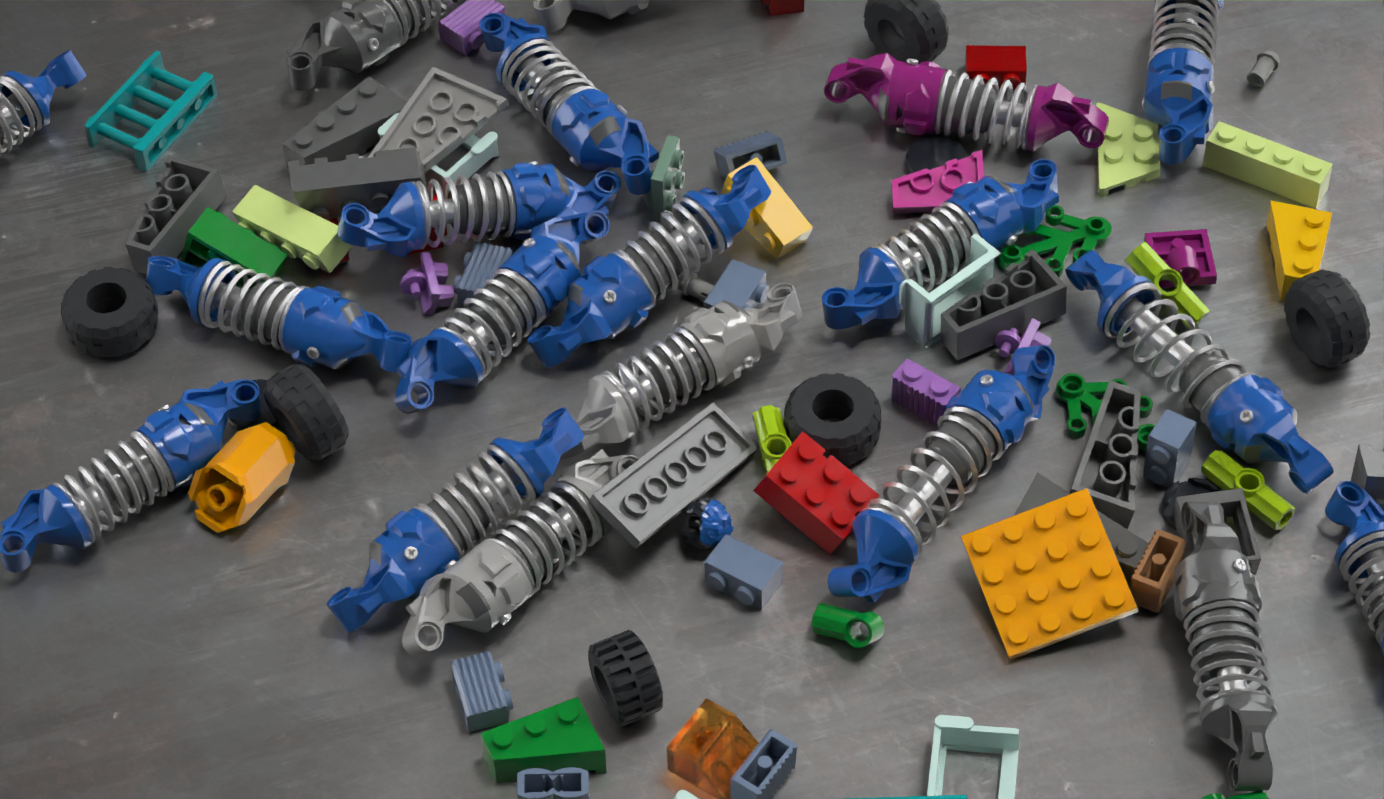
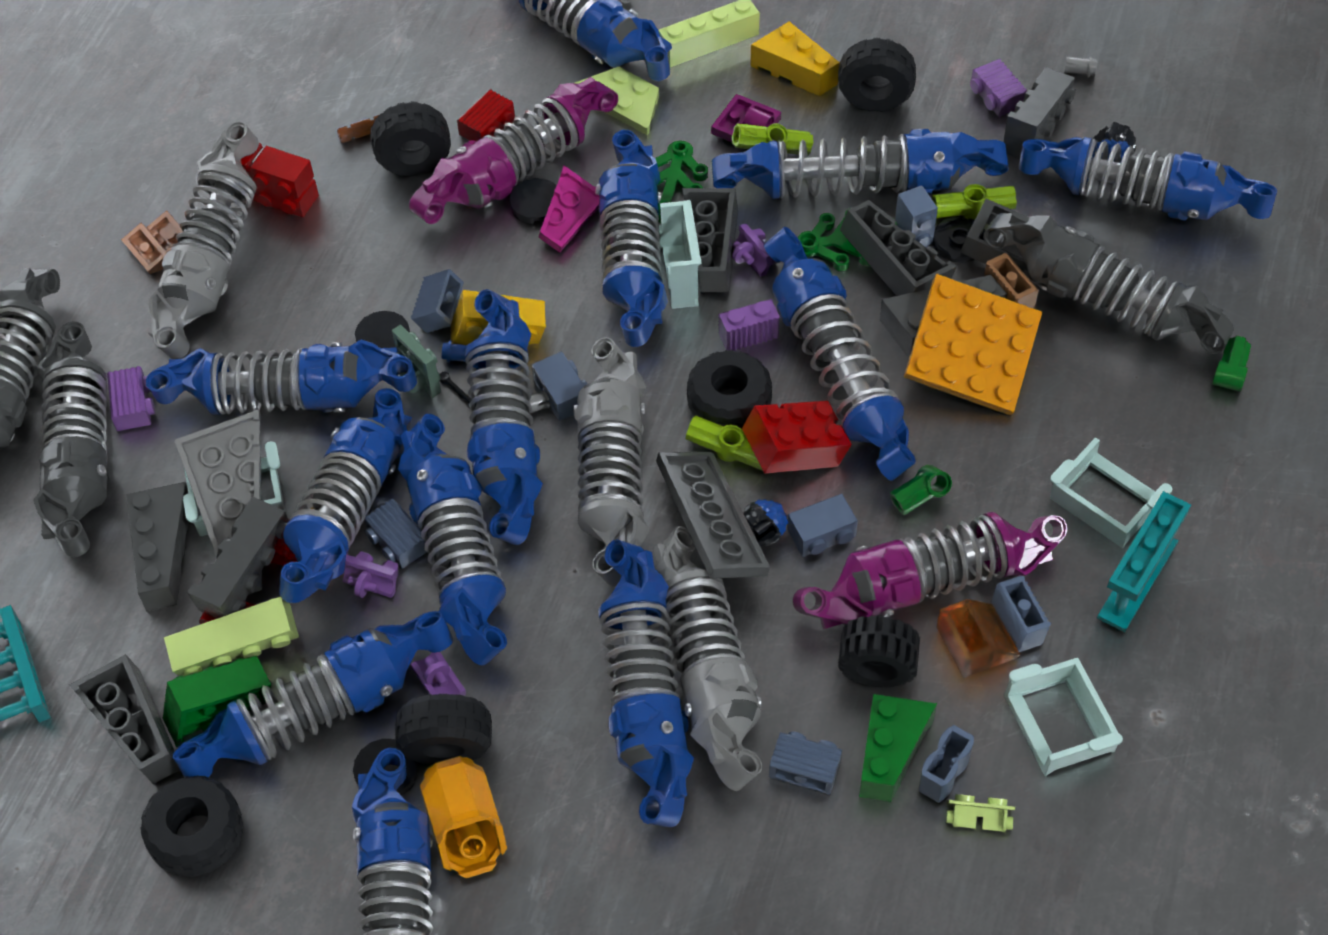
camera: 55 degrees left, 5 degrees up
none -> black tile [355,311,410,348]
none -> medium lavender hips [411,652,466,696]
none -> magenta piece [793,512,1067,629]

